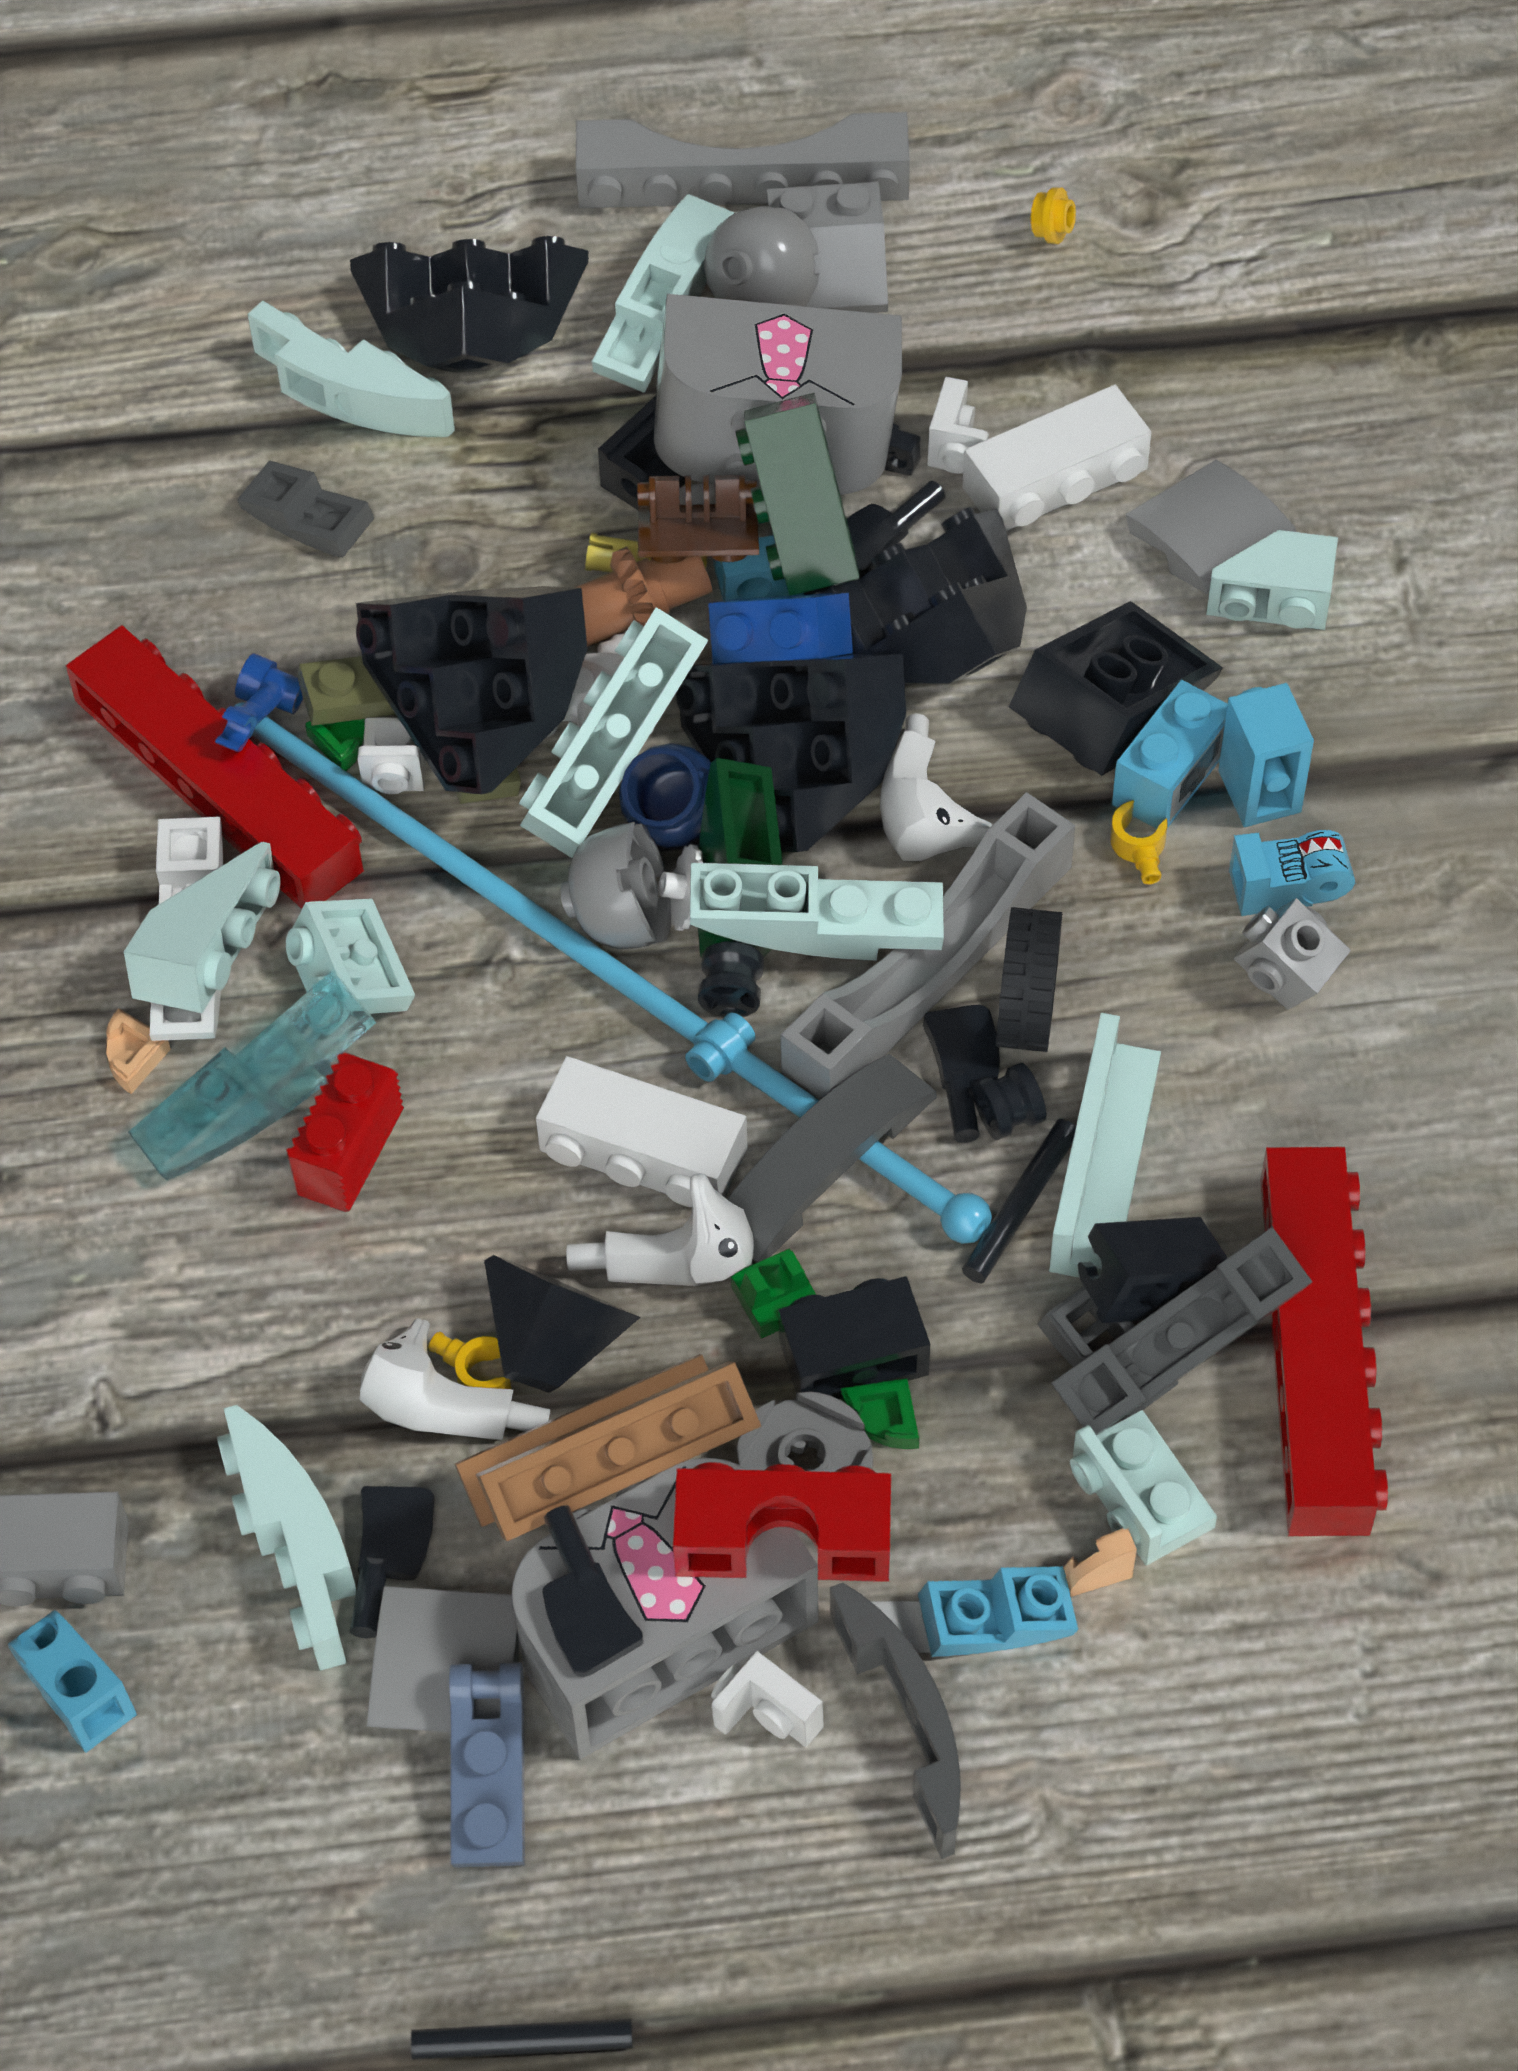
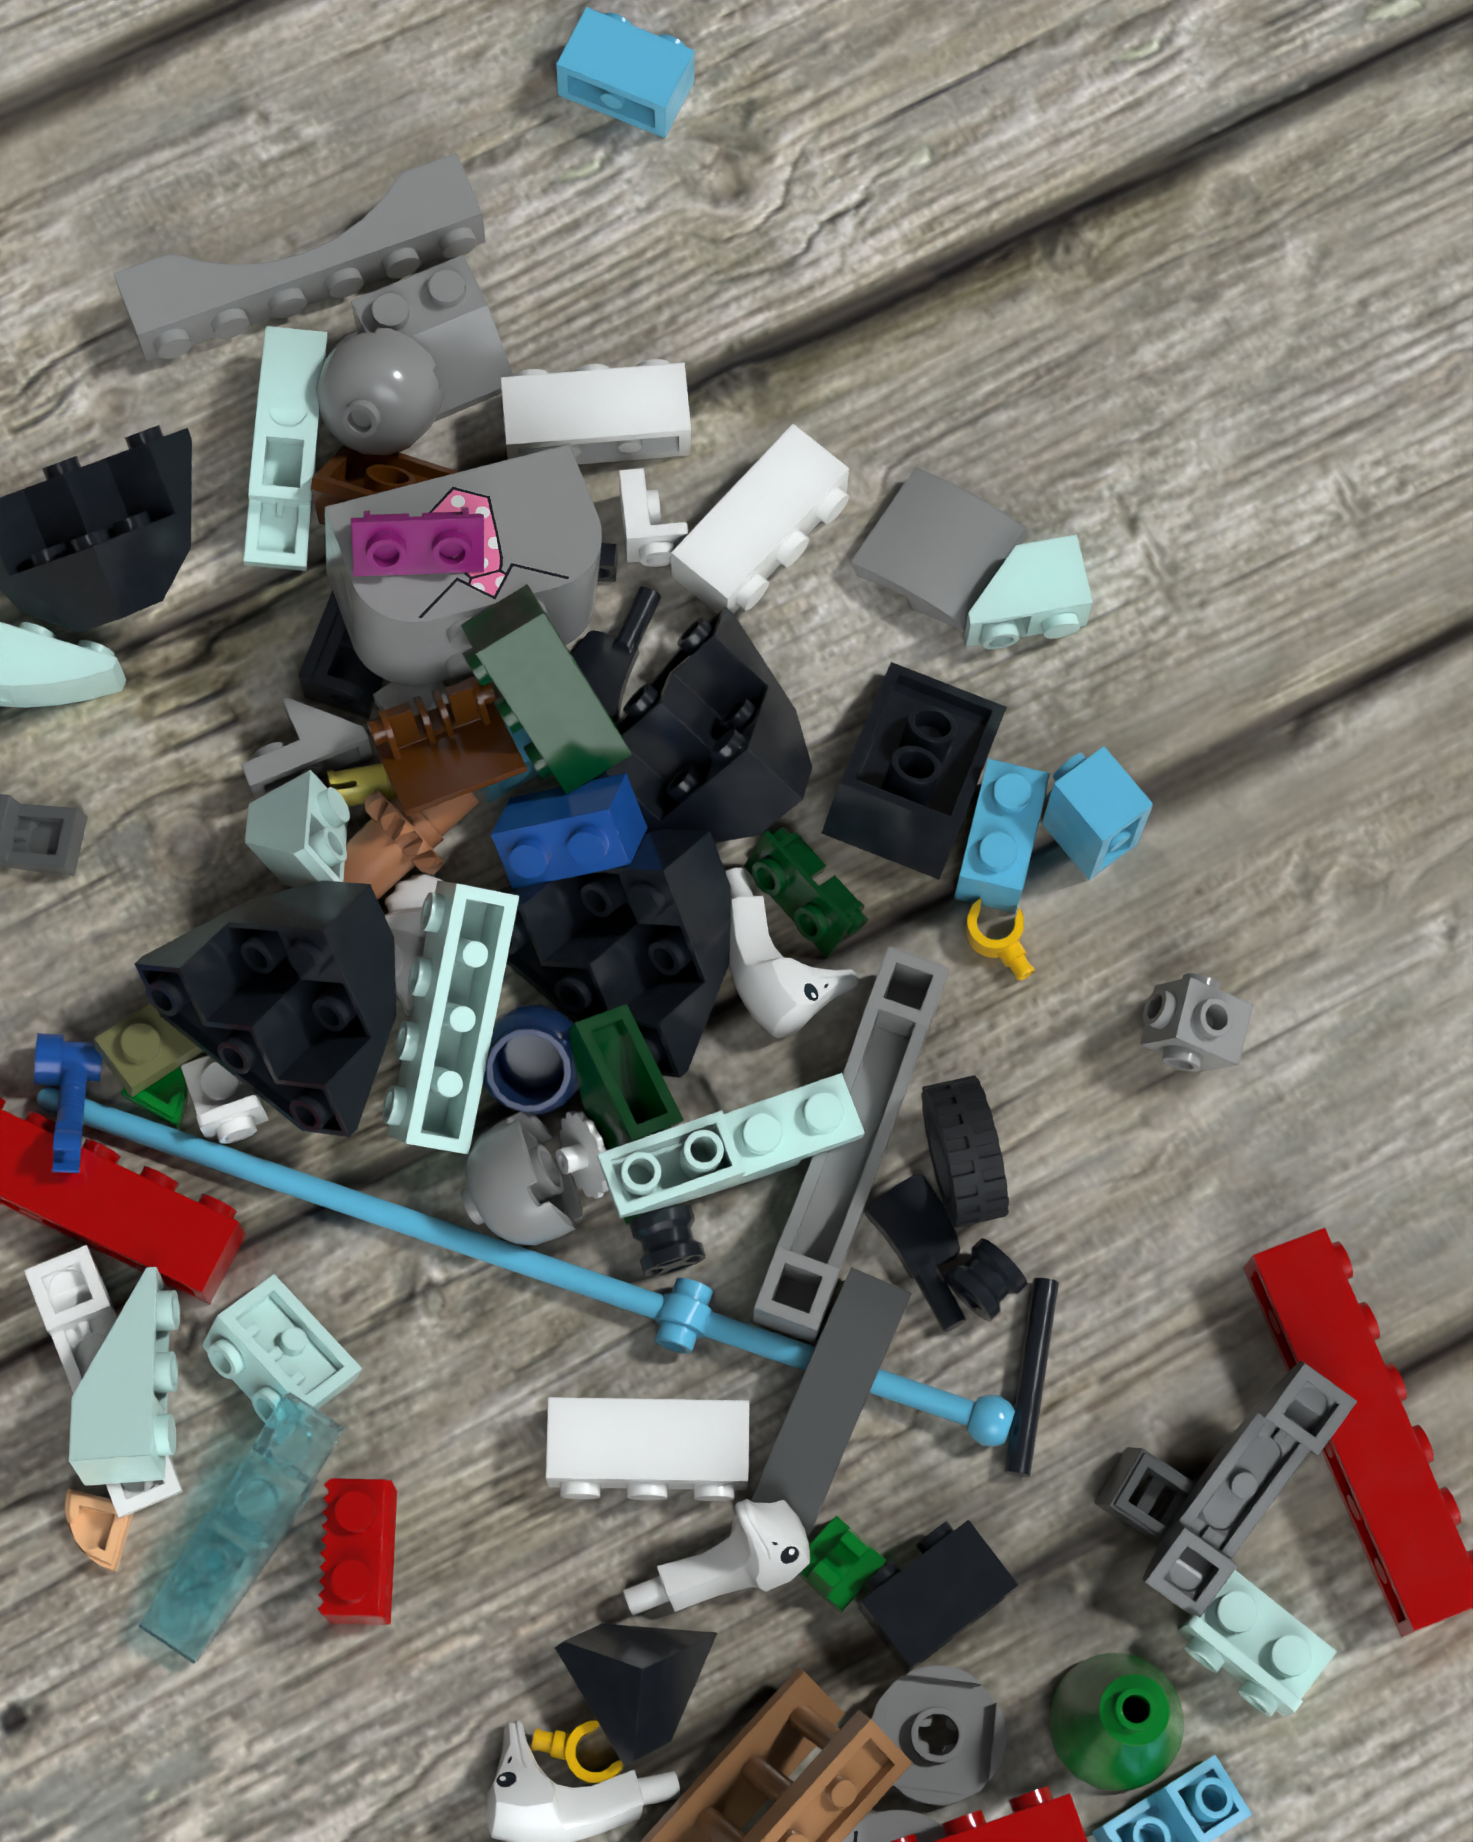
camera: 25 degrees left, 15 degrees up
green tile [841,1378,920,1449] -> none
yellow plate [1031,187,1076,244] -> none
light aqua fence [1049,1013,1161,1278] -> none
light nougat tile [1064,1528,1137,1597] -> none
black hinge [1078,1217,1228,1323] -> none
medium azure leg [1229,830,1355,916] -> none
none -> light grey slope [241,697,374,800]
none -> light aqua slope [245,770,350,888]
none -> magenta hinge [350,507,484,577]
none -> white brick [501,359,691,465]
none -> medium azure brick [556,7,695,138]
none -> dark green hinge [744,827,869,958]
none -> green cone [1049,1653,1184,1791]

